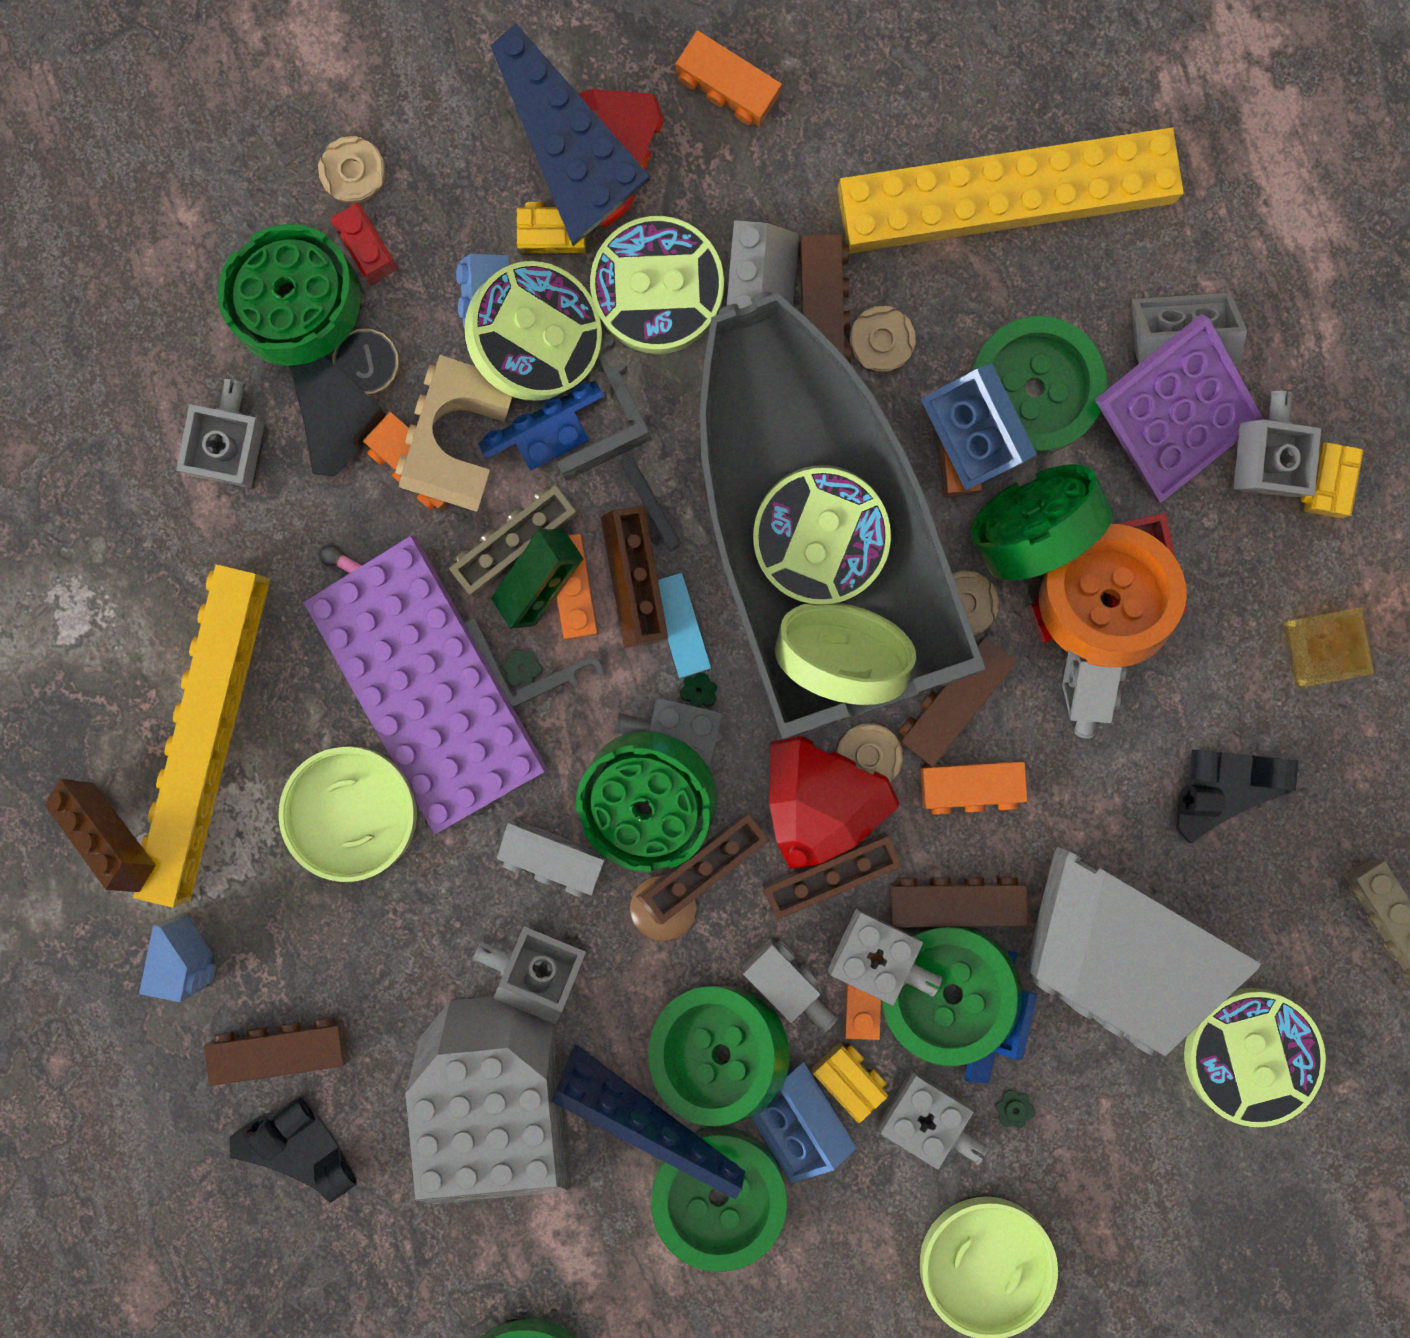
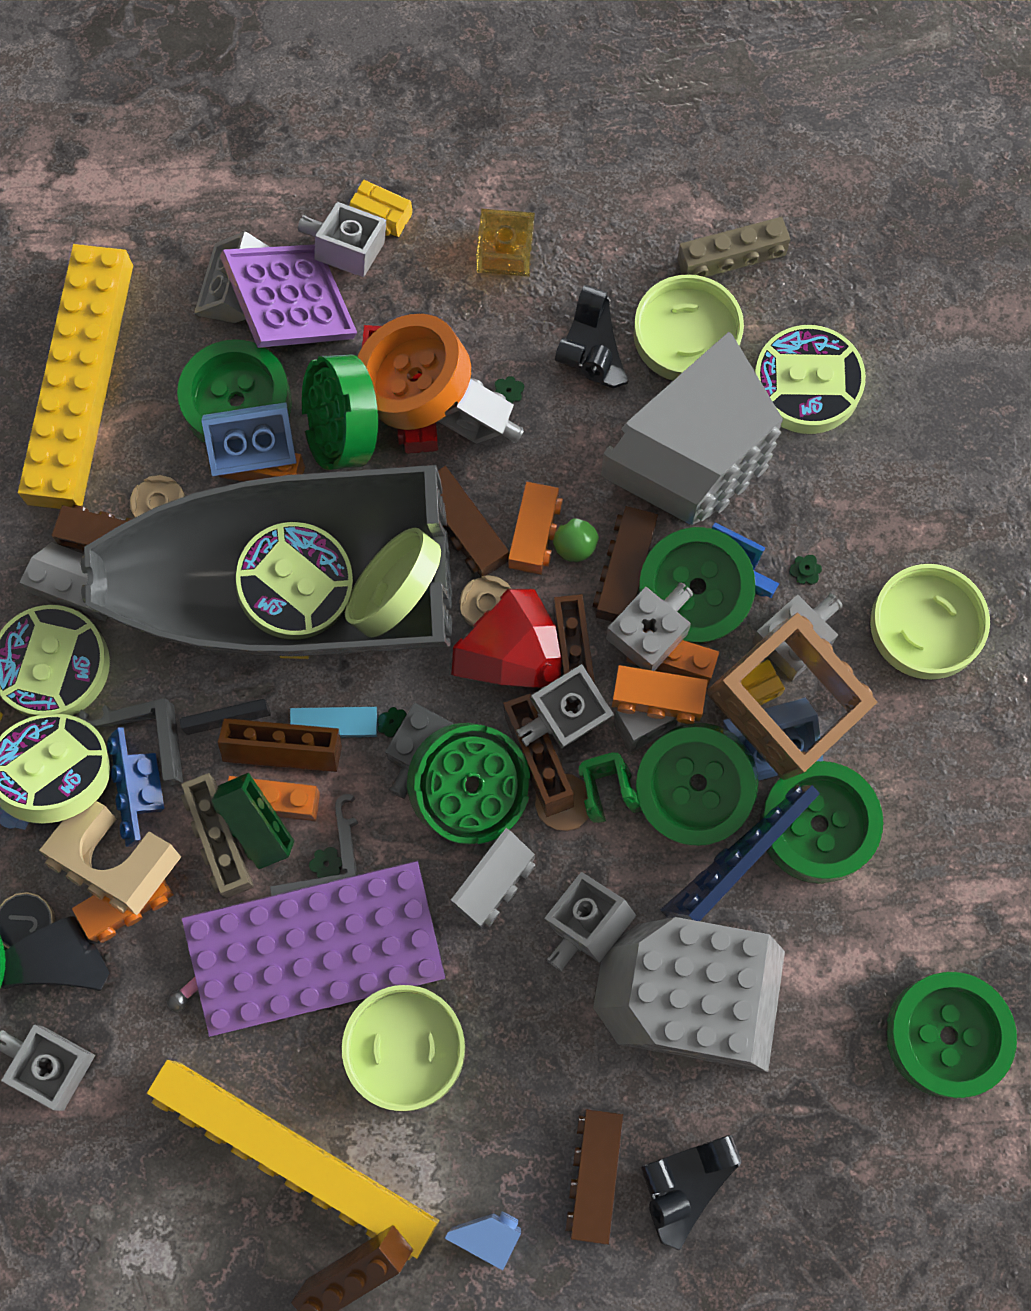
camera: 75 degrees left, 15 degrees down
none -> dark green plant [495,376,524,404]
none -> light grey brick [516,664,614,749]
none -> bright green hair [553,518,599,562]
none -> green piece [579,753,642,823]
none -> orange brick [612,665,708,724]
none -> yellowish green brick [634,275,744,381]
none -> medium nougat window [706,612,878,781]

